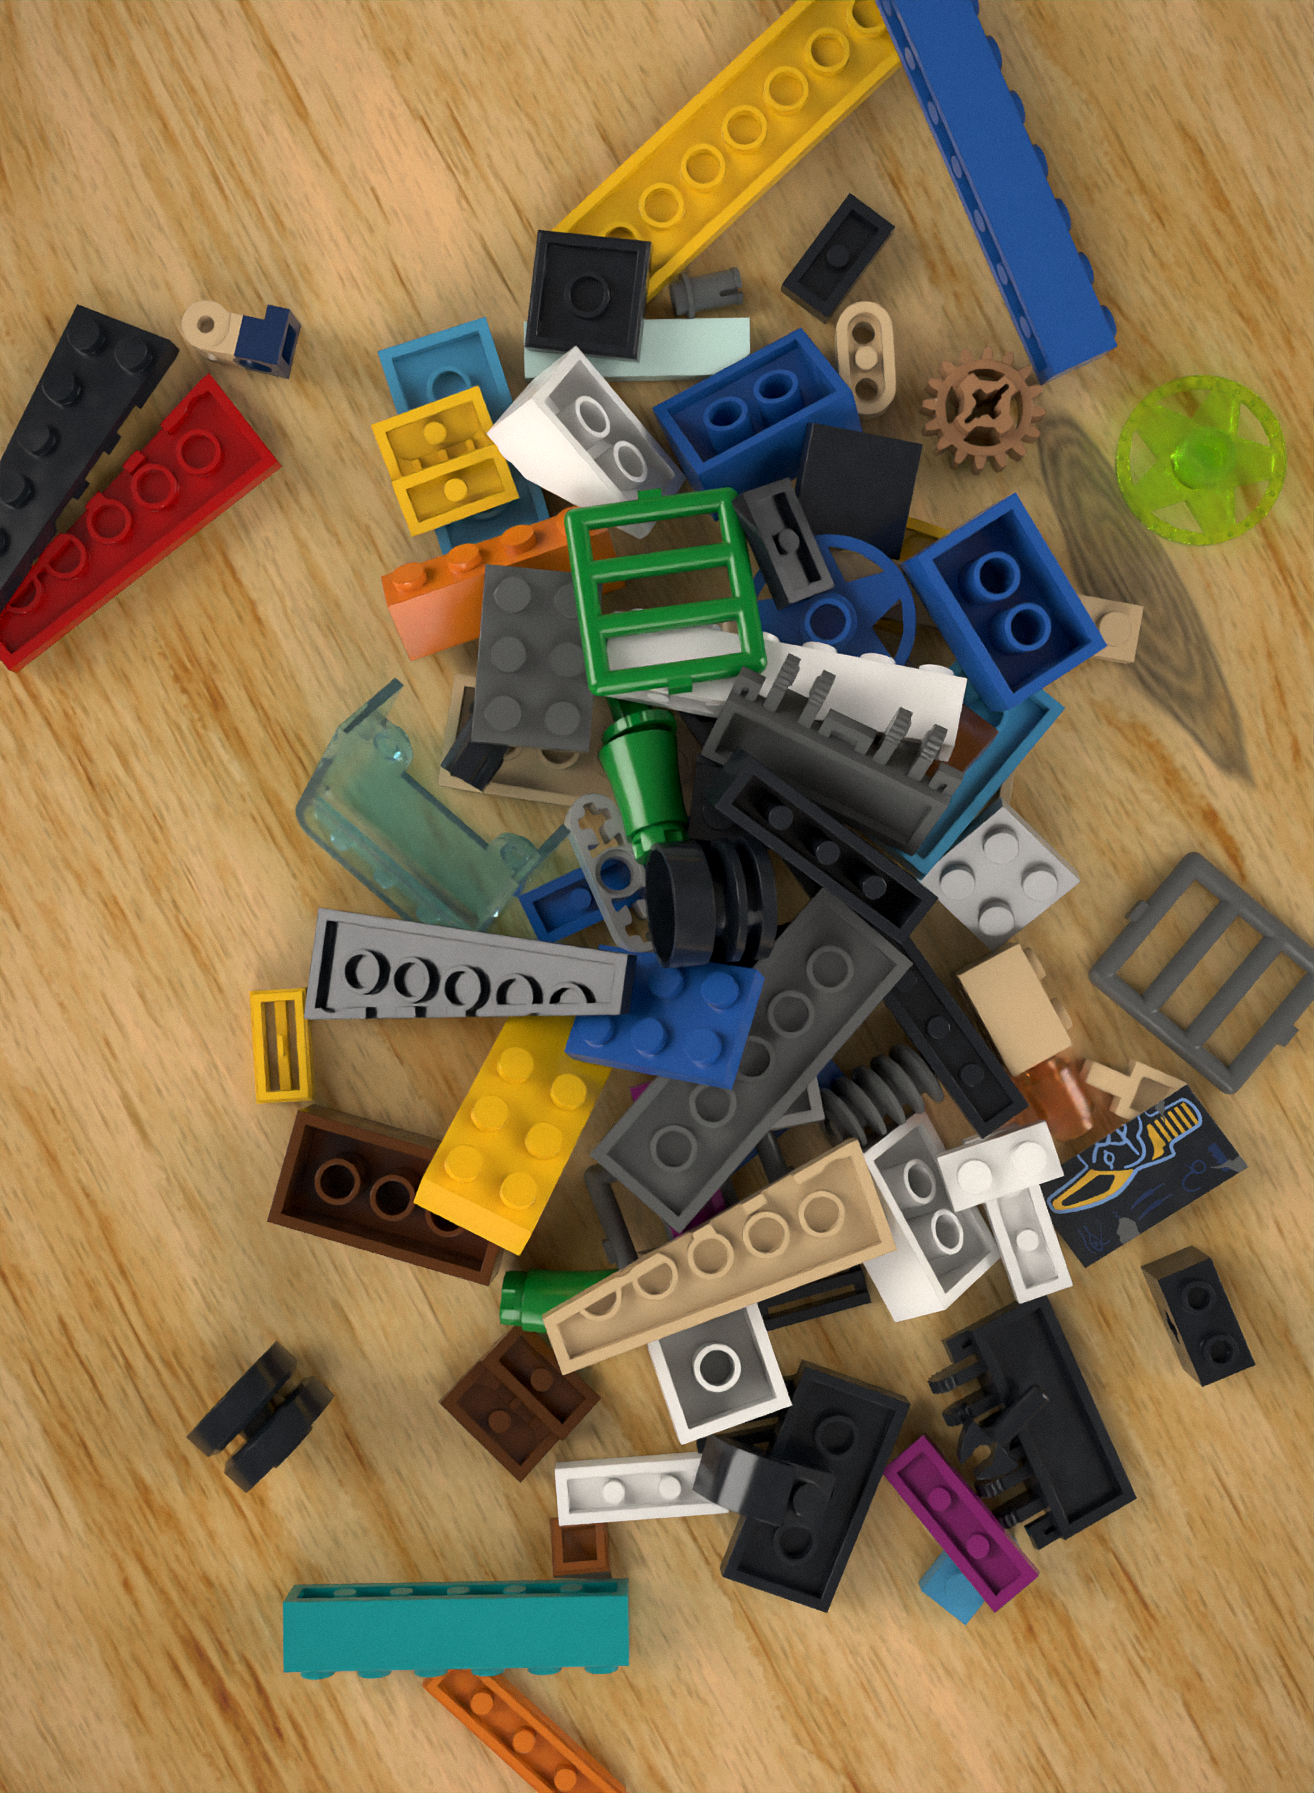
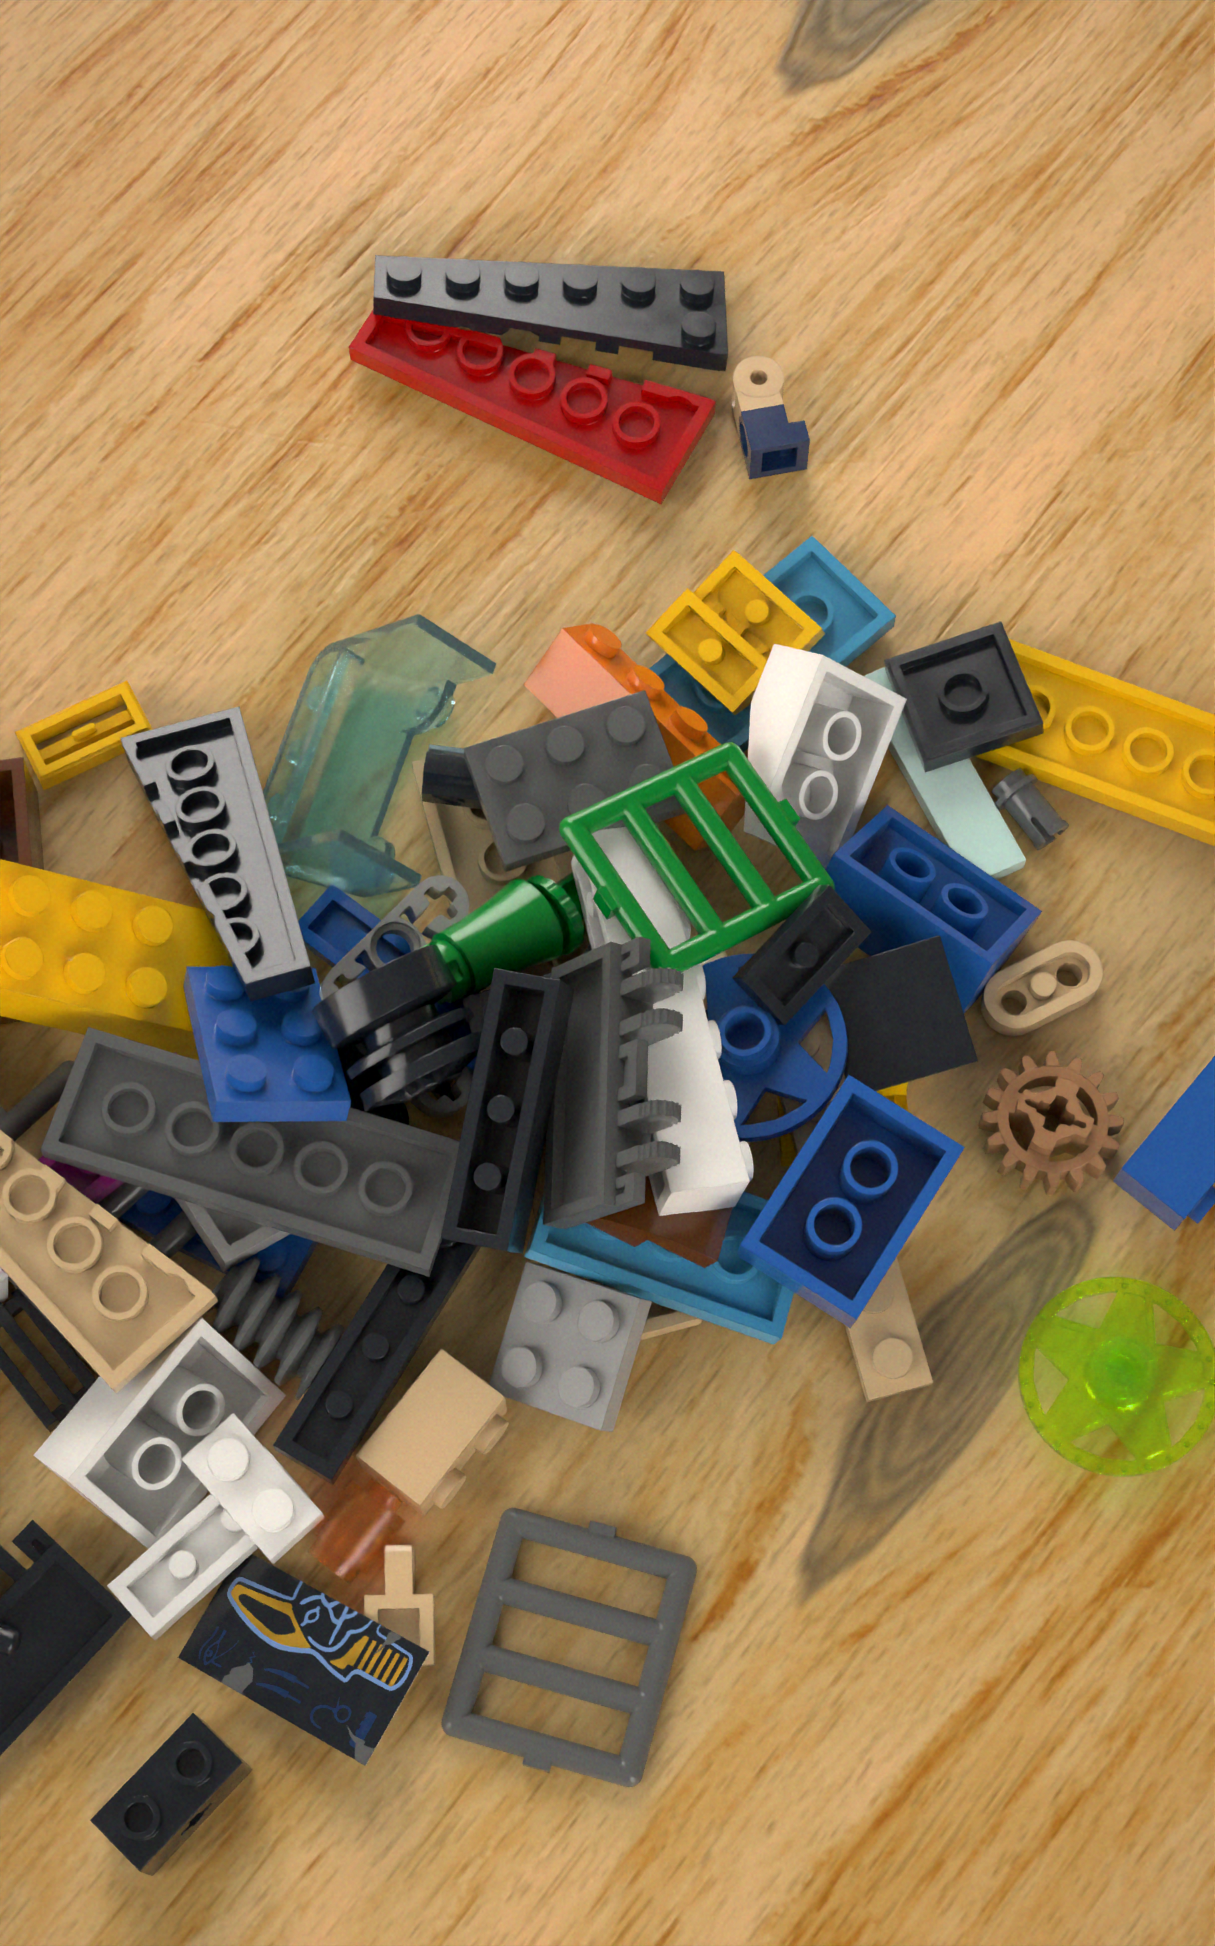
camera: 60 degrees right, 20 degrees down
black plate [781,193,895,325] -> none

